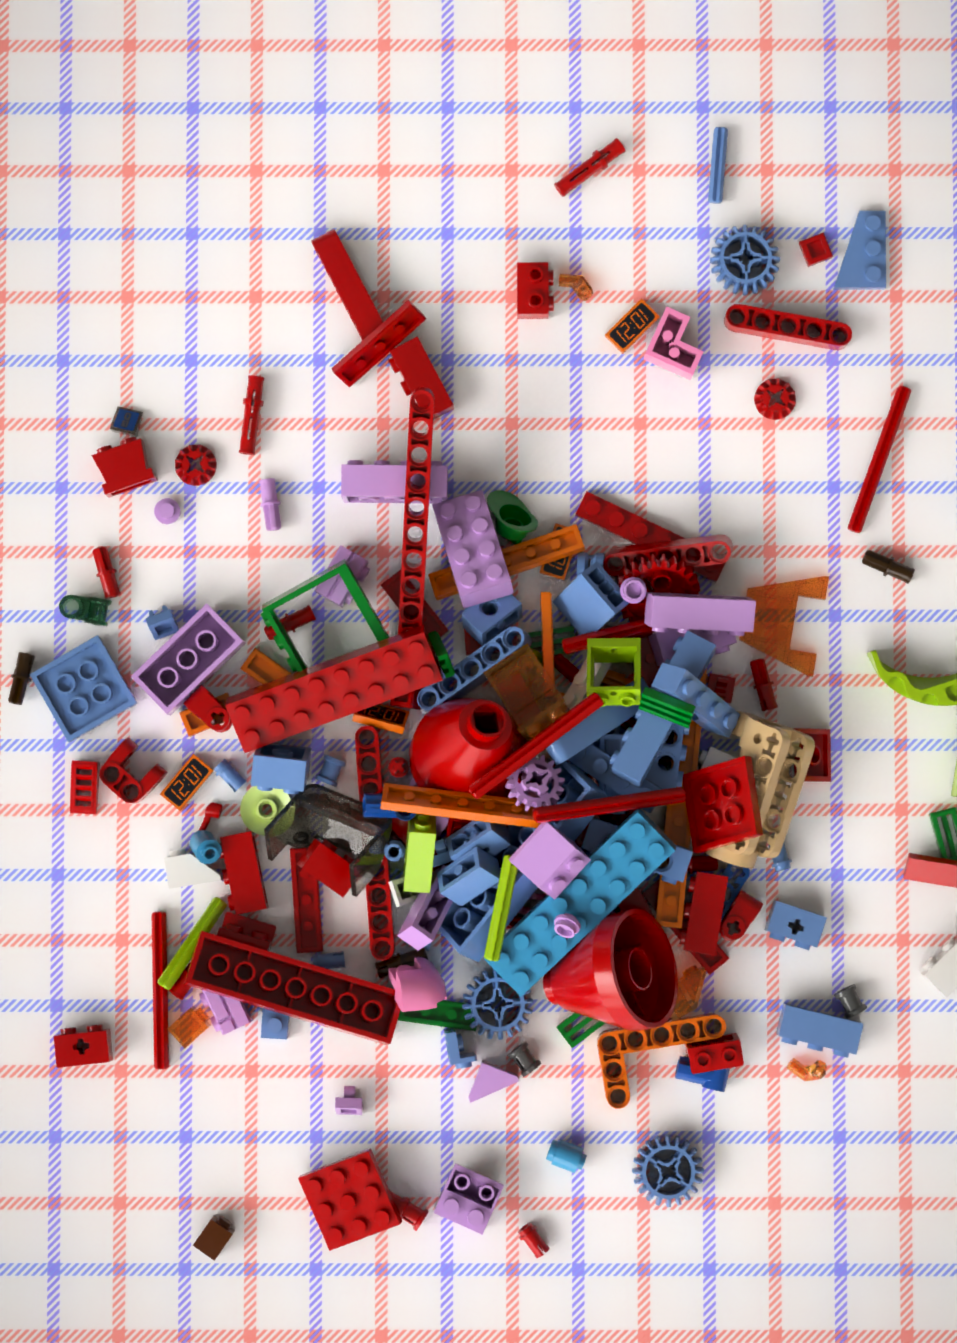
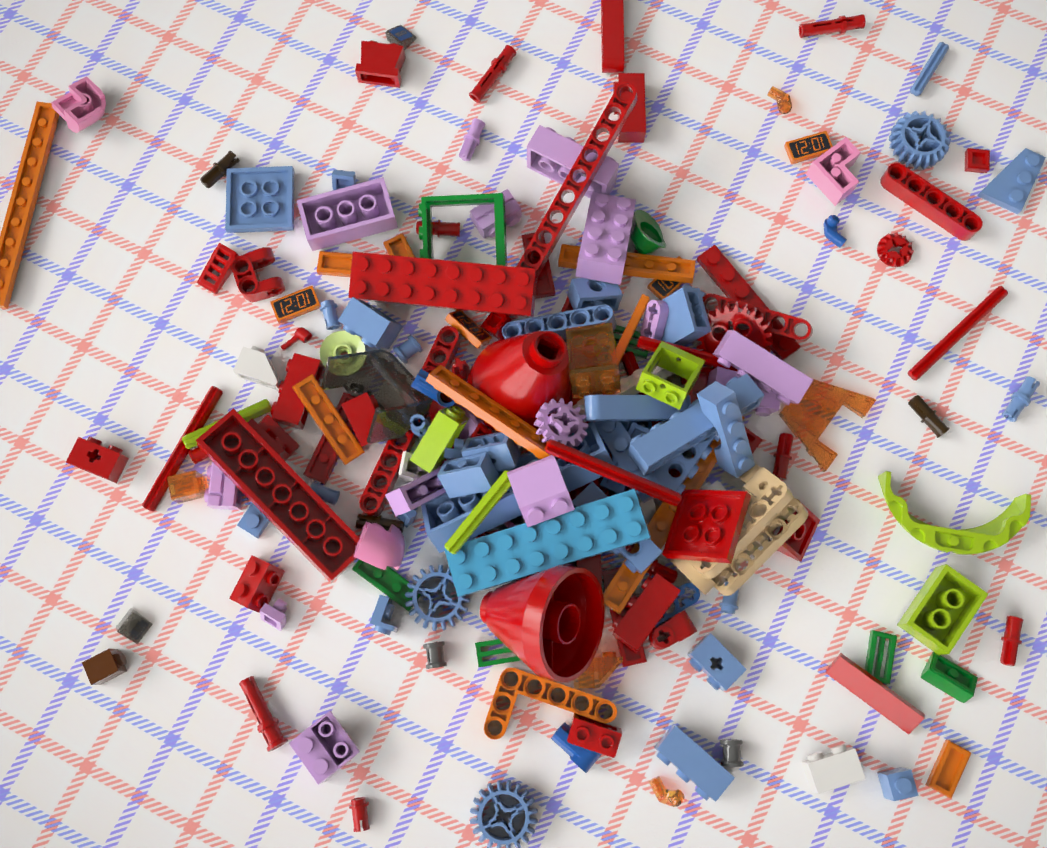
camera: 25 degrees right, 10 degrees down
clear green piece [59,595,112,627] -> none
red axle [92,546,121,599] -> none
lavender plate [154,498,181,525] -> none
red gear [175,444,217,486] -> none
red piece [183,684,232,733] -> none
dark azure brick [189,830,222,864] -> none
red plate [298,1148,402,1251] -> none
red tile [331,300,427,388] -> none
green tile [428,631,455,678] -> none
red axle [468,692,604,799] -> none
lavender slope [468,1061,519,1103] -> none
red brick [517,262,554,319] -> none
dark azure brick [546,1139,587,1173] -> none
lavender plate [554,913,581,938] -> none
lavender plate [620,577,647,604] -> none
green tile [639,687,696,729] -> none
none -> clear smoke slope [116,608,153,644]
none -> red bracket [229,555,285,613]
none -> orange tile [292,374,365,465]
none -> lavender beam [641,300,669,340]
none -> blue arm [823,215,847,248]

